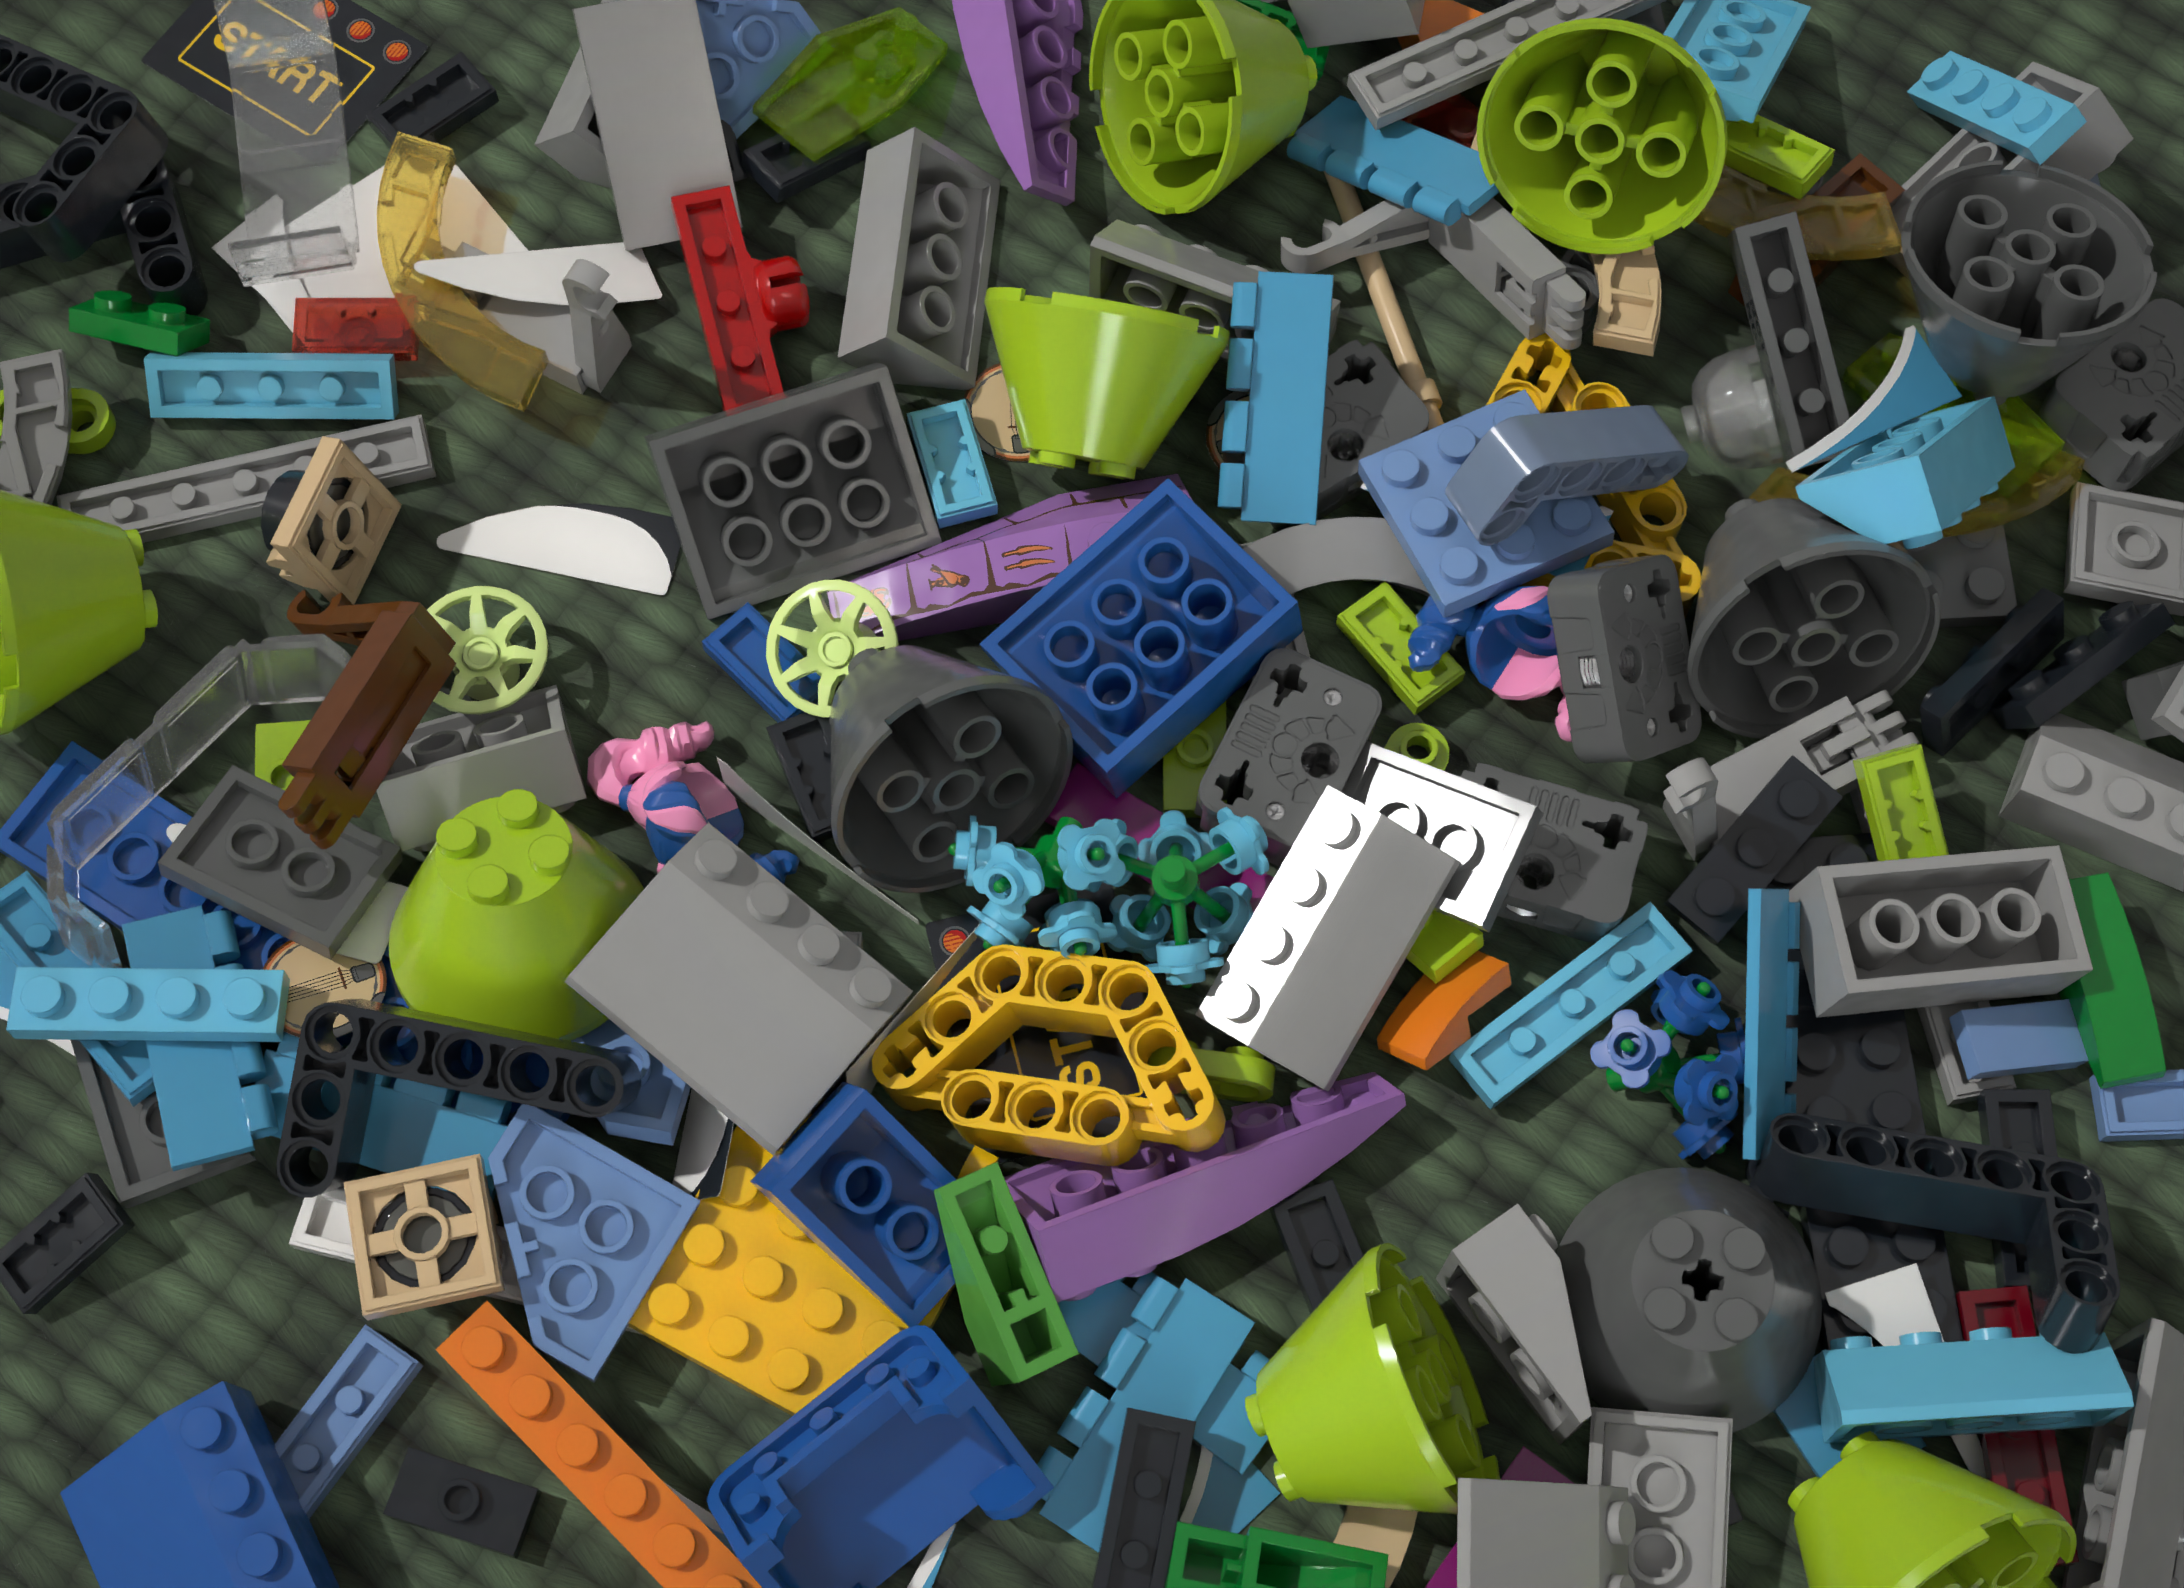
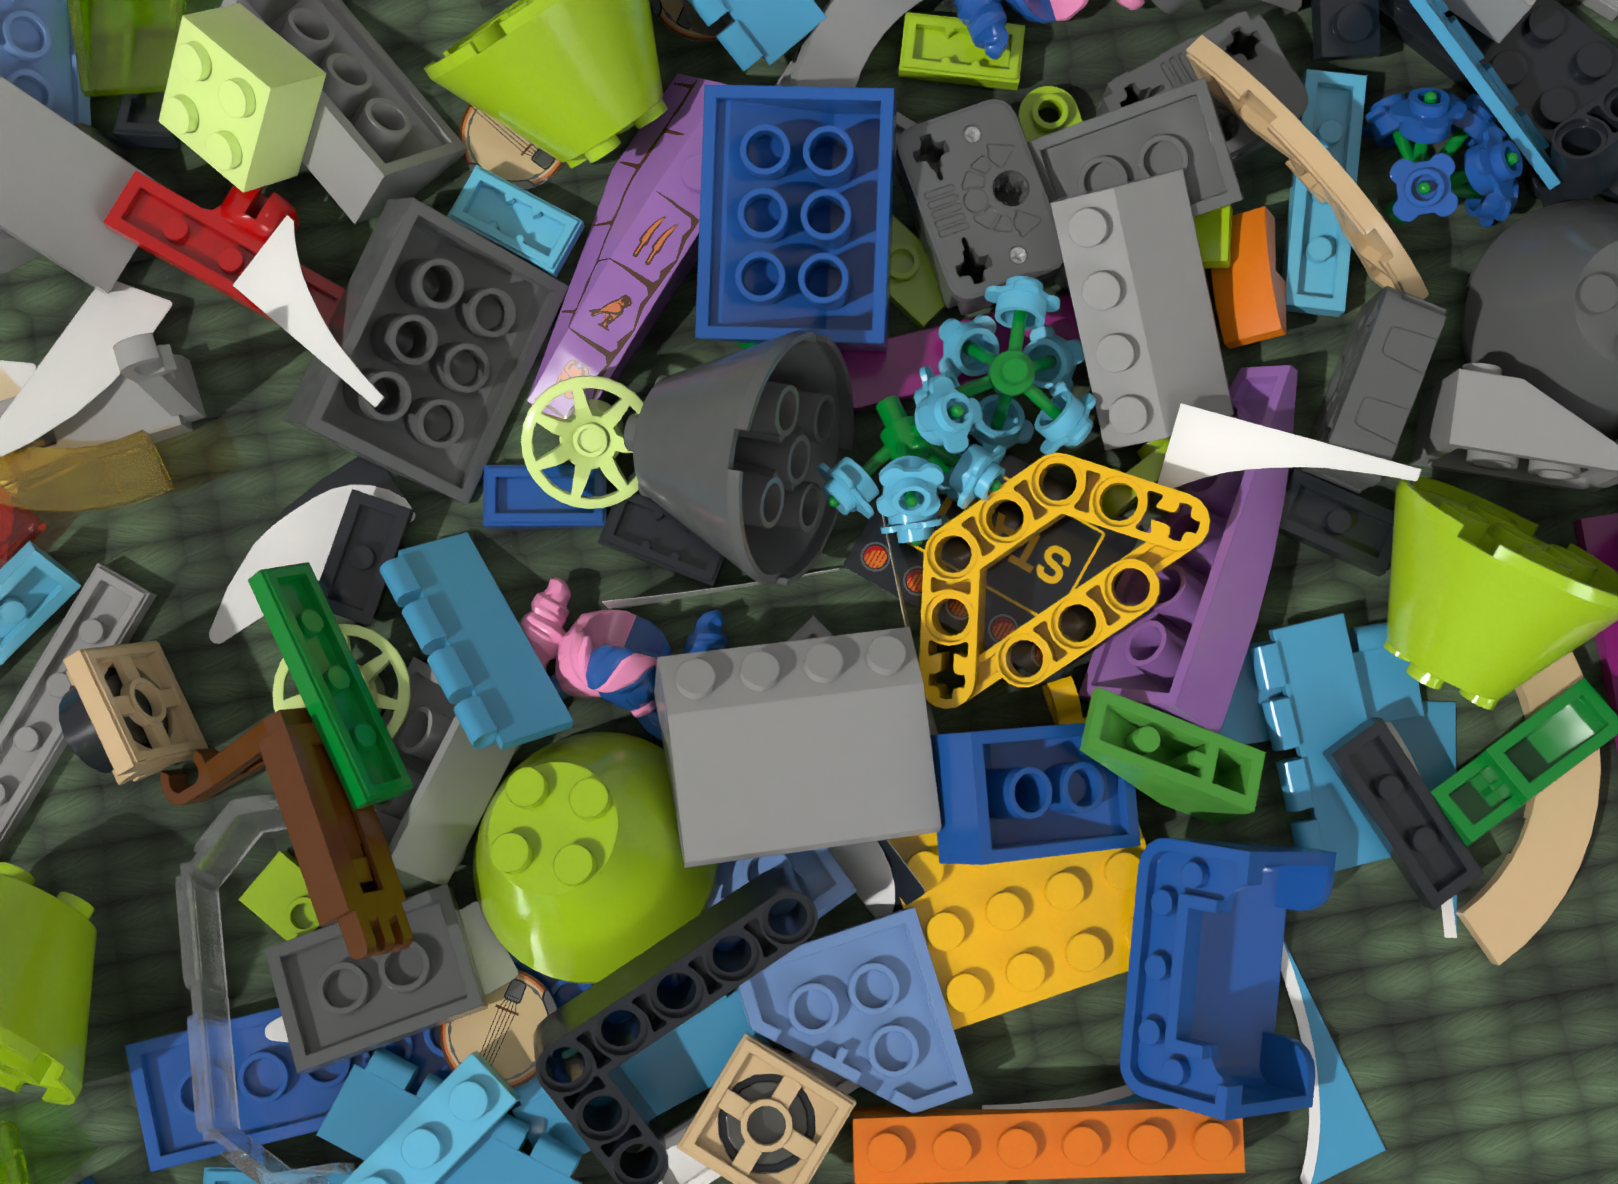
camera: 45 degrees left, 15 degrees up
none -> yellowish green brick [159,3,327,193]
none -> white sticker [233,215,384,407]
none -> green tile [248,562,414,810]
none -> black plate [319,489,415,626]
none -> dark azure windscreen [379,532,574,751]
none -> white sticker [1157,403,1421,489]
none -> tan tile [1186,35,1429,300]
none -> dark grey axle [1297,286,1447,495]

